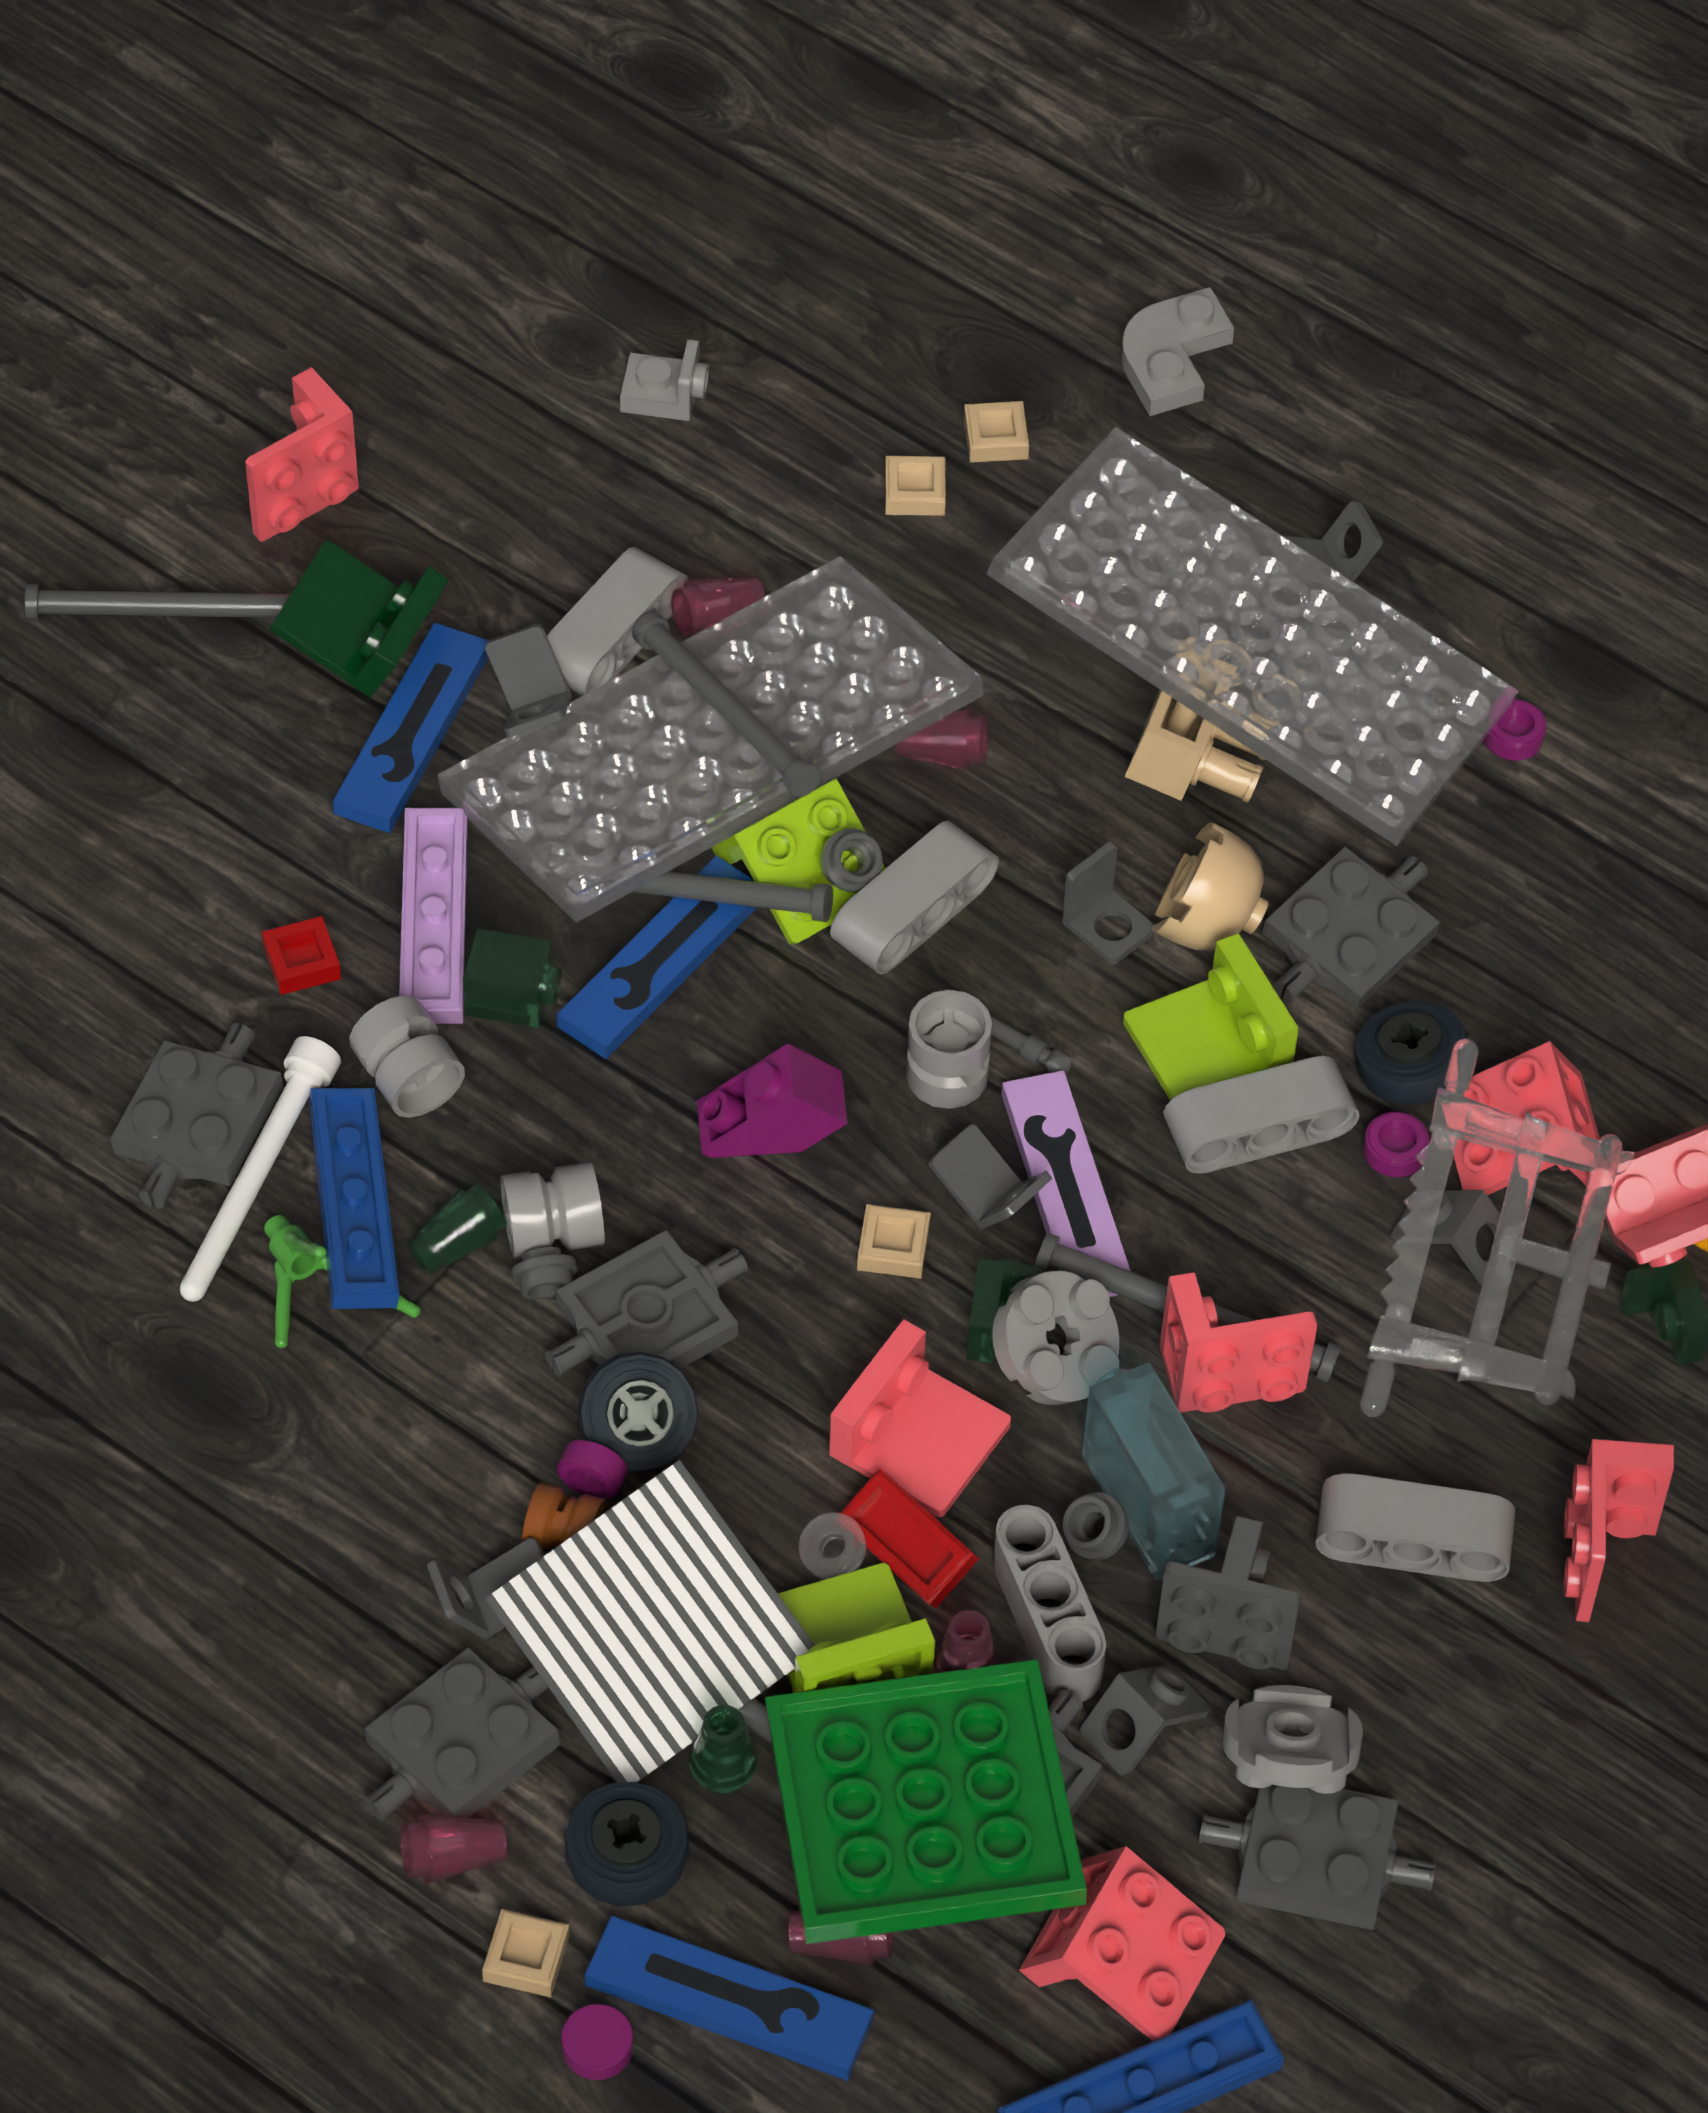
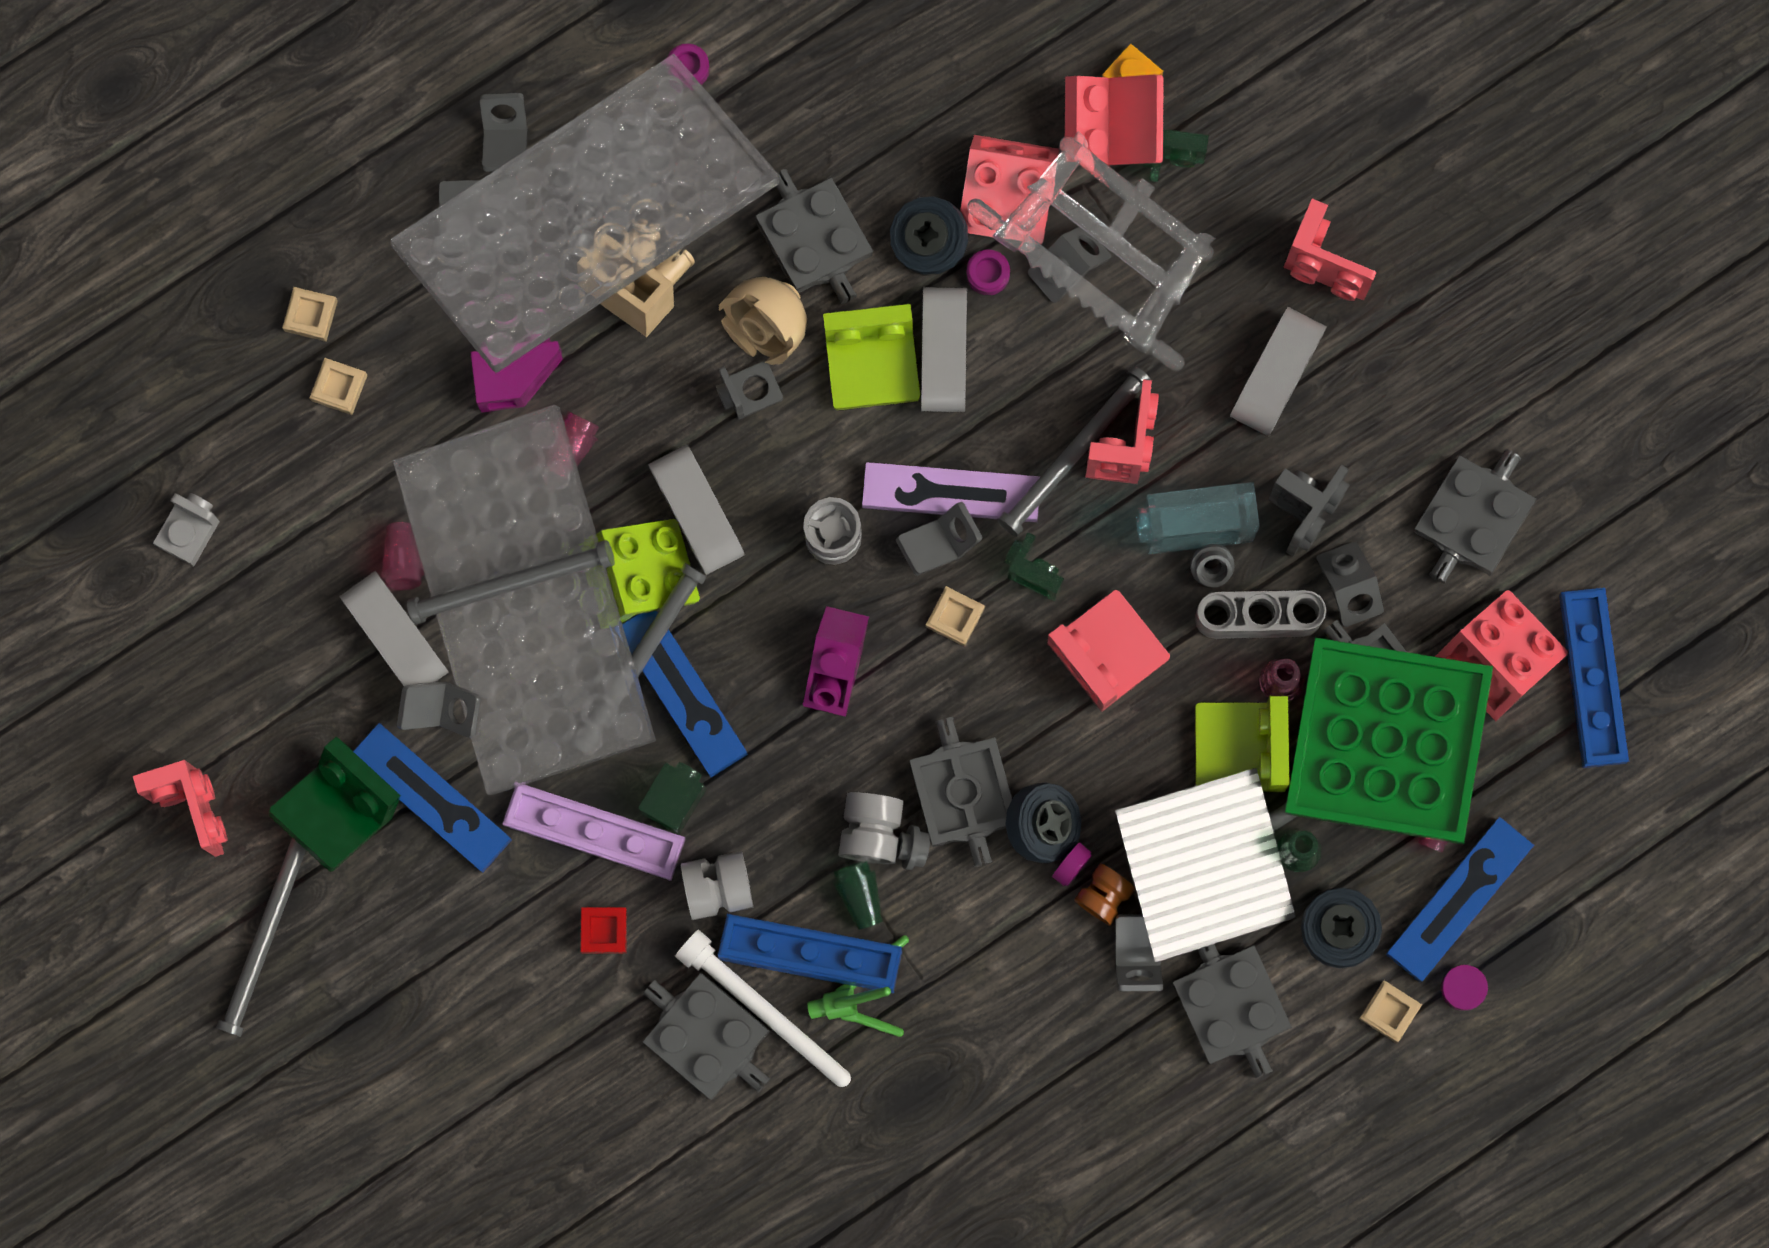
camera: 65 degrees left, 25 degrees up
clear pink cone [400,1814,507,1884] -> none
clear plate [799,1513,867,1579] -> none
dark grey plate [820,829,883,892] -> none
red tile [836,1468,980,1609] -> none
dark grey piece [990,1016,1072,1075] -> none
light grey plate [993,1271,1120,1405] -> none
light grey plate [1121,287,1234,416] -> none
light grey plate [1223,1685,1363,1794] -> none
none -> magenta slope [471,337,563,412]

